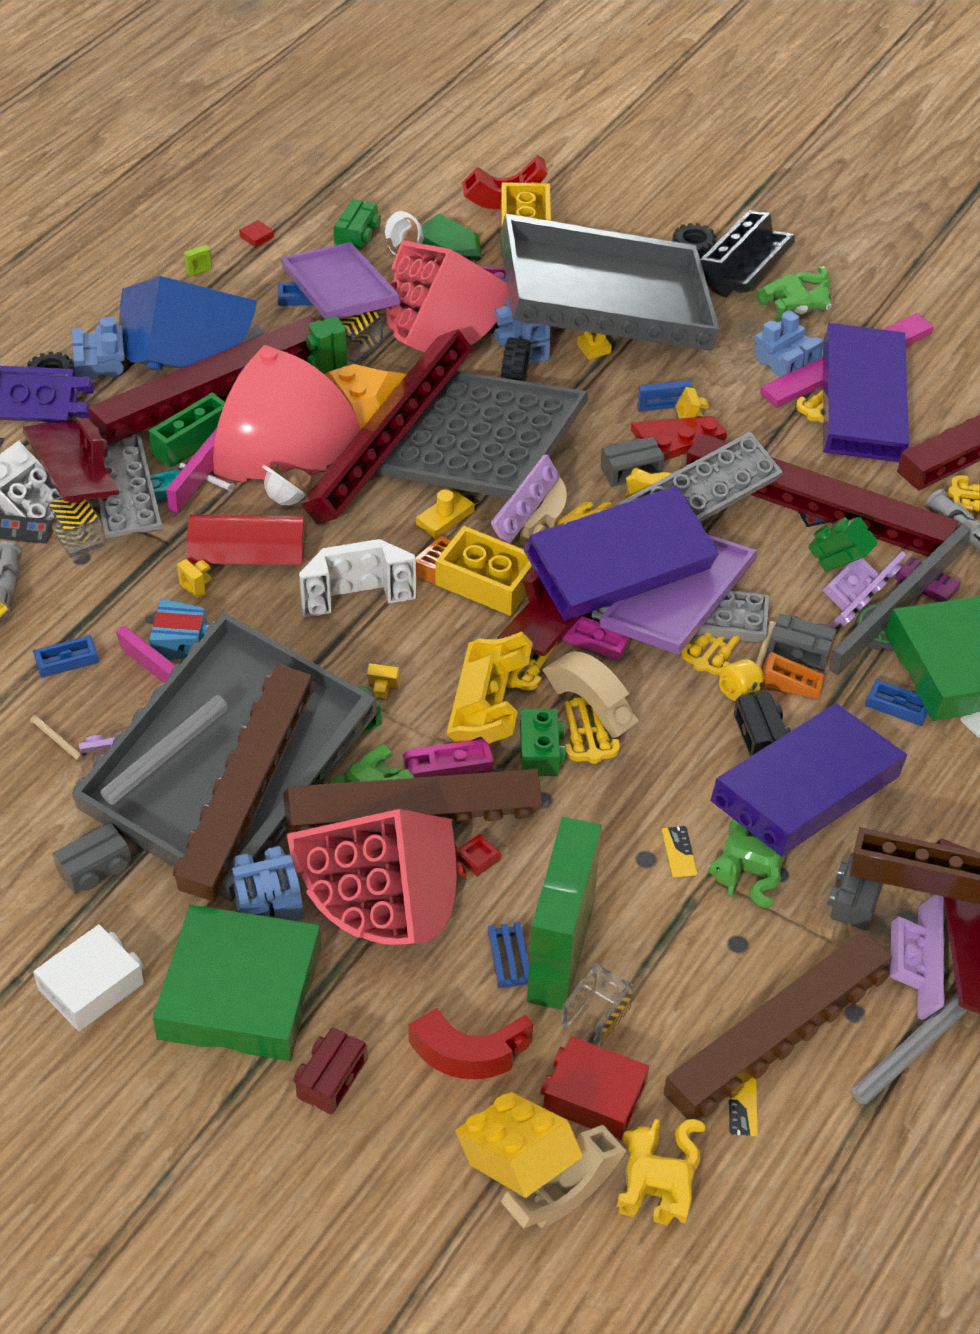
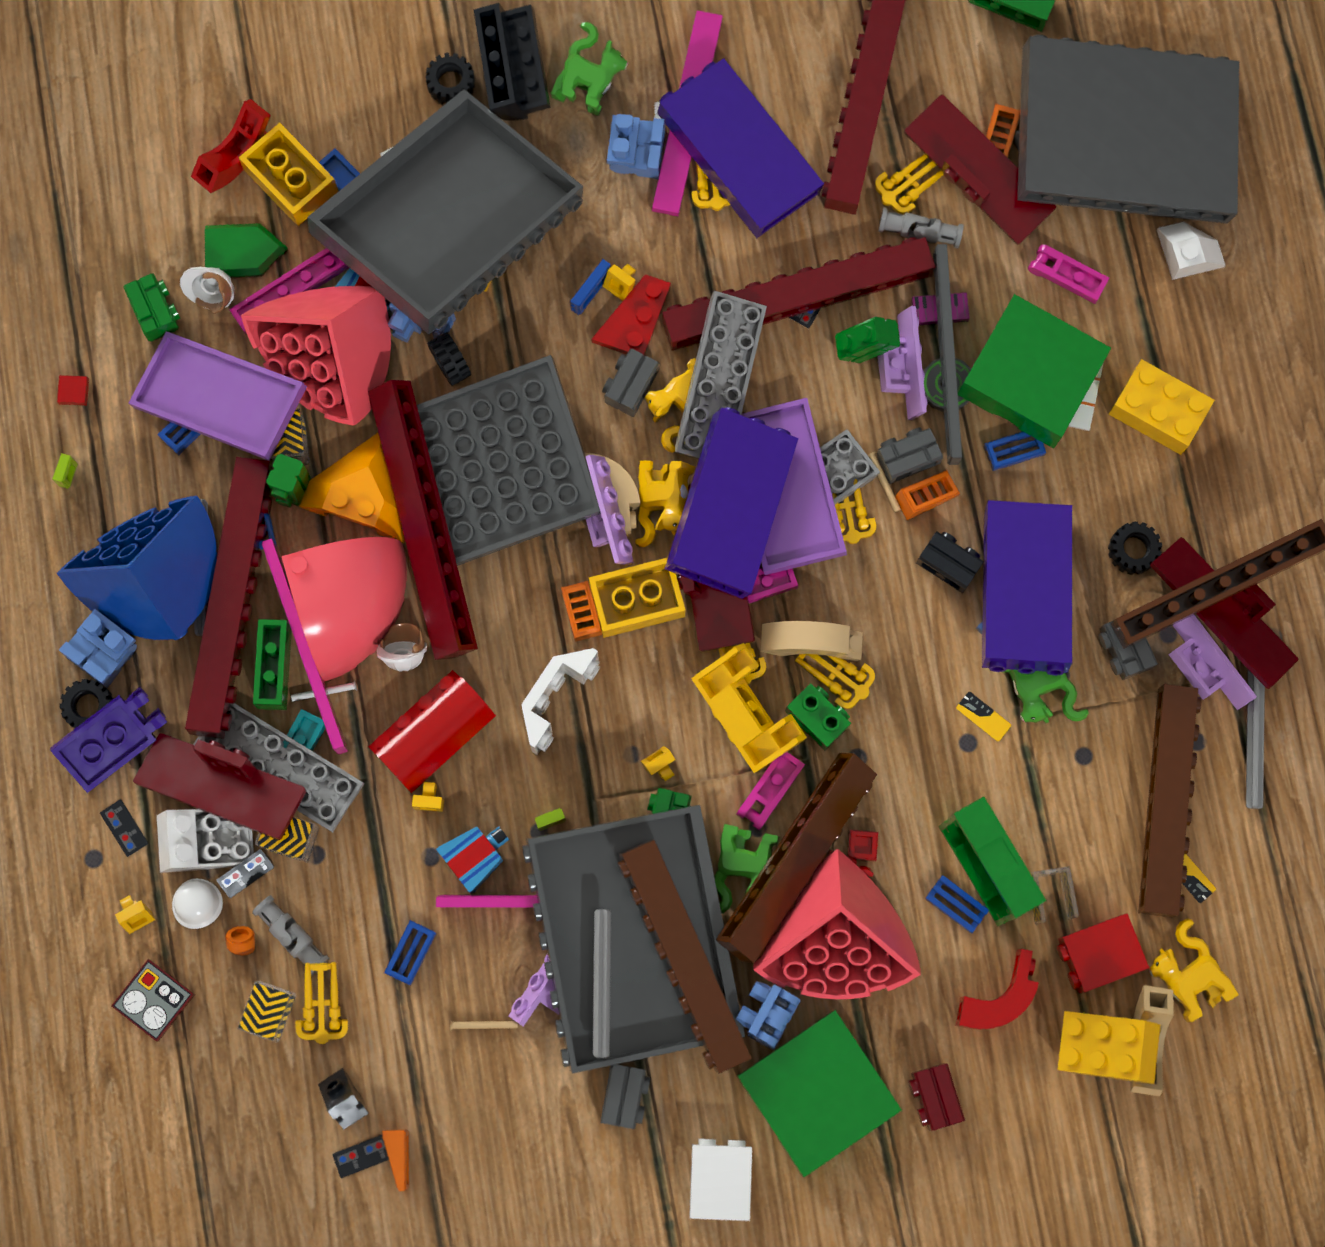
camera: 45 degrees left, 30 degrees up
yellow tile [416,490,475,539] -> none
yellow head [719,659,764,701] -> none
none -> black tyre [1108,521,1162,575]

